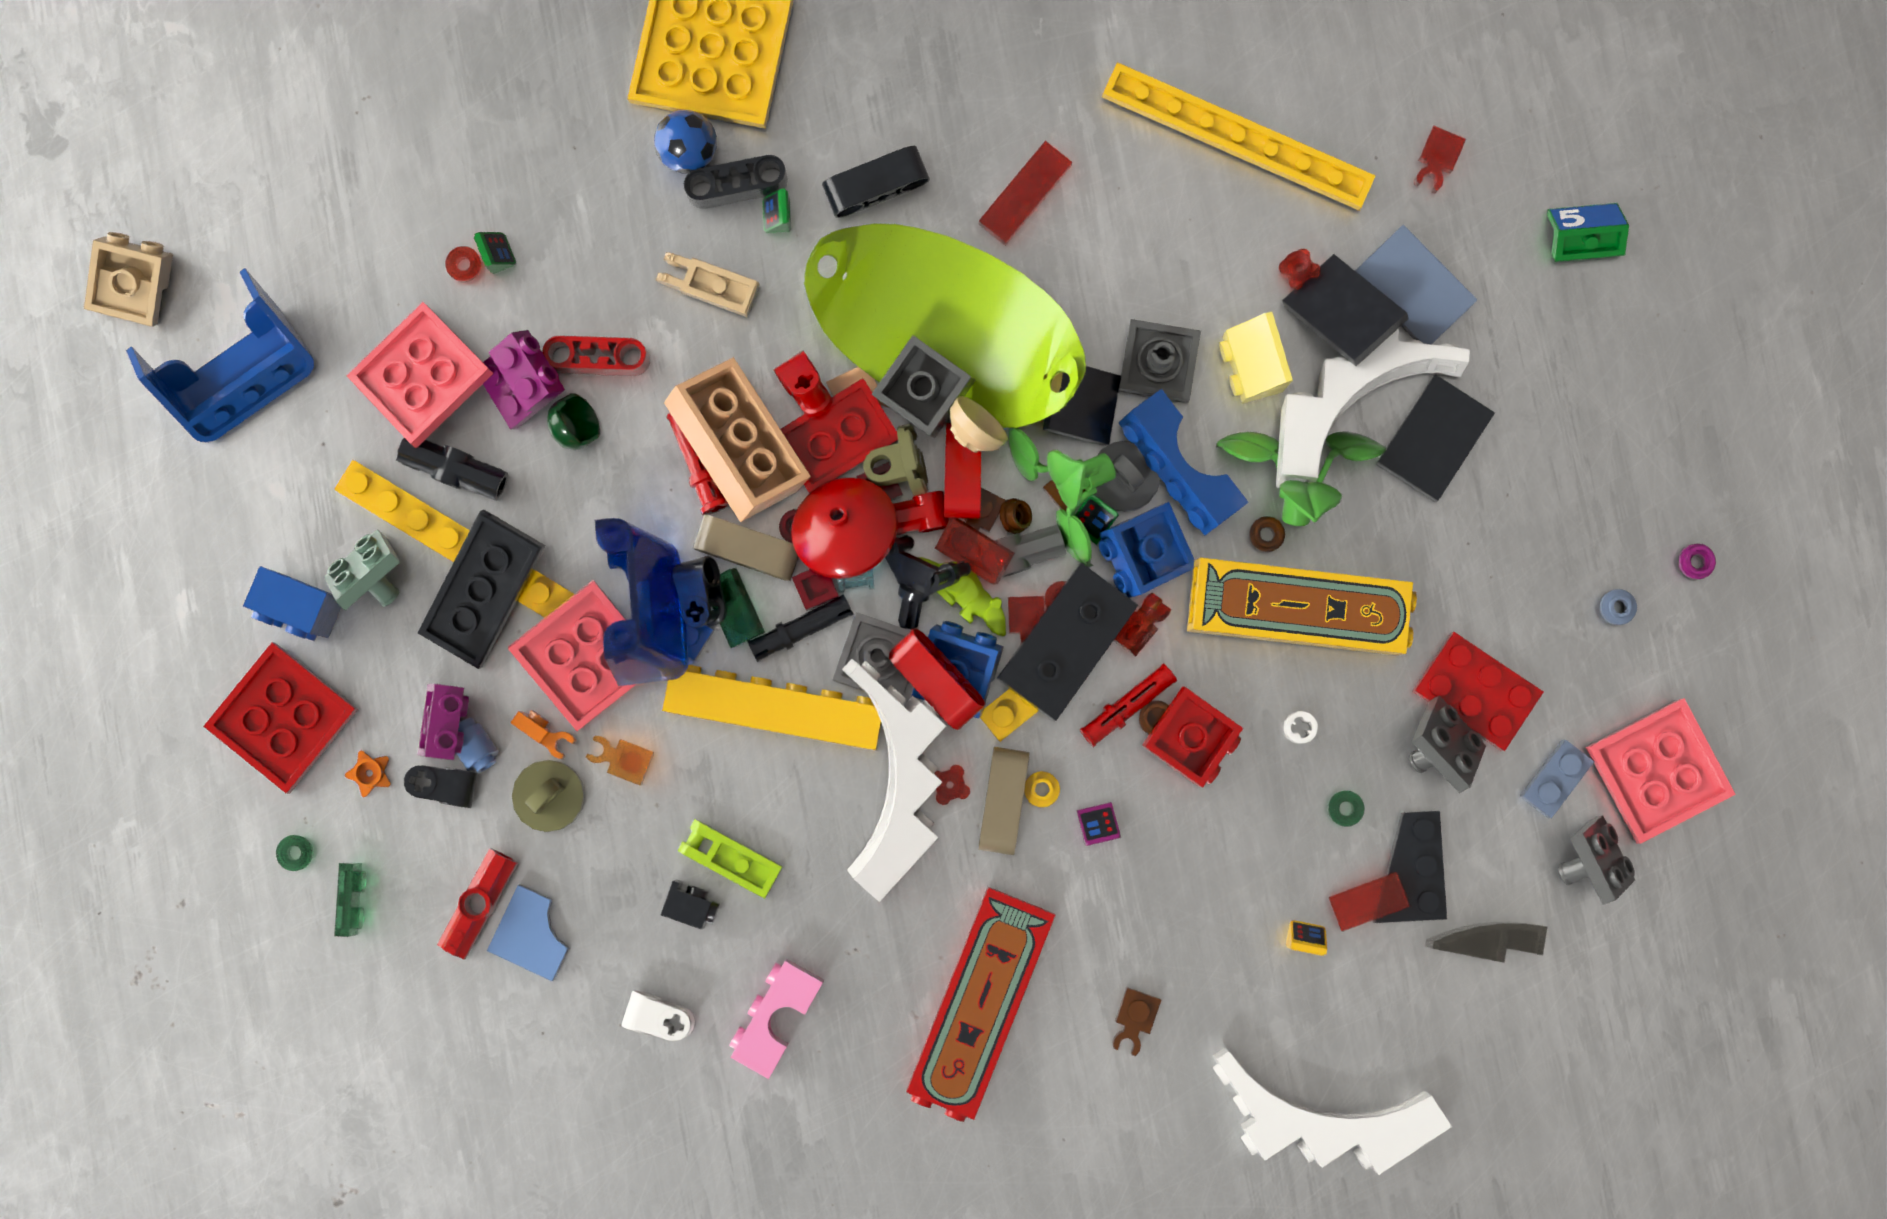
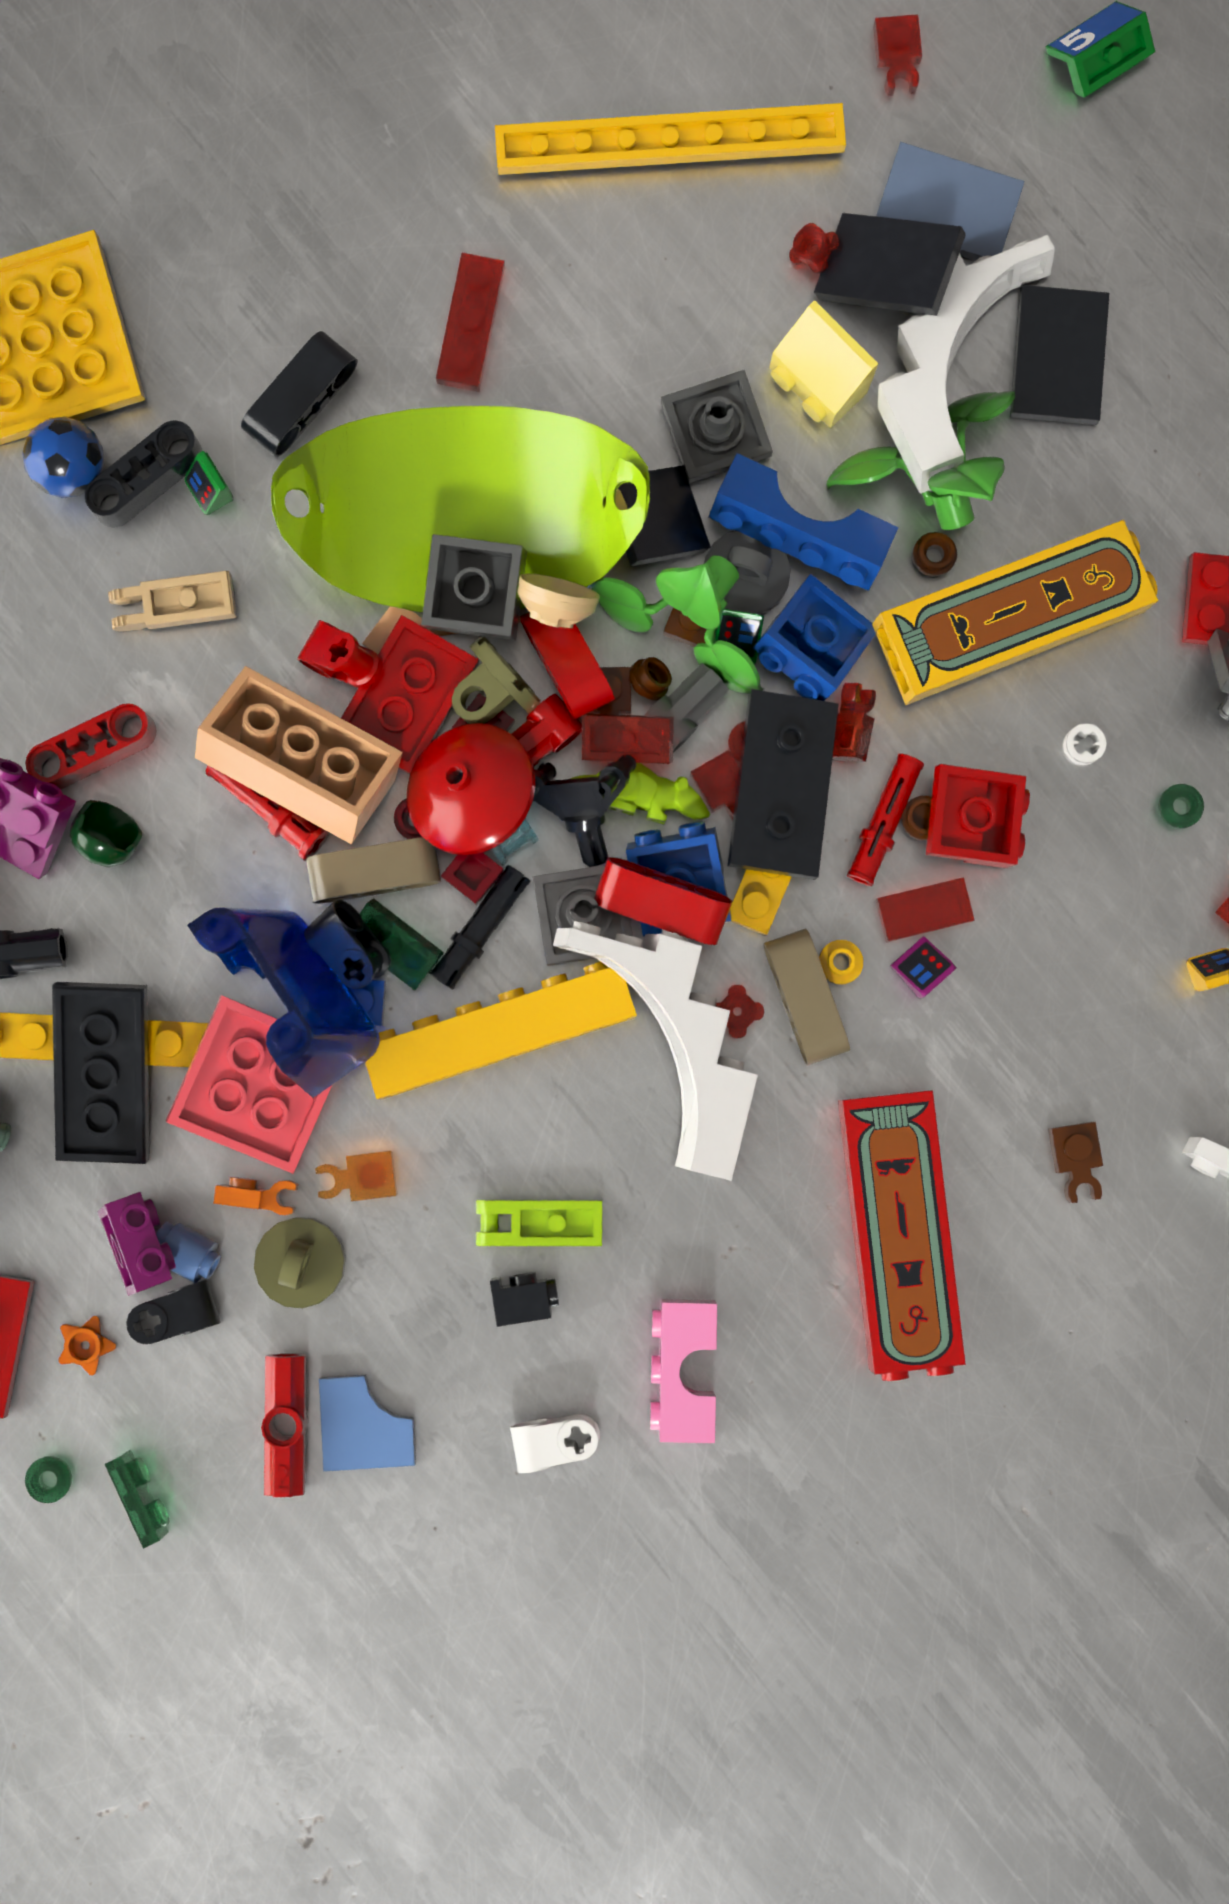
camera: 35 degrees left, 0 degrees up
none -> clear red tile [876,877,975,943]

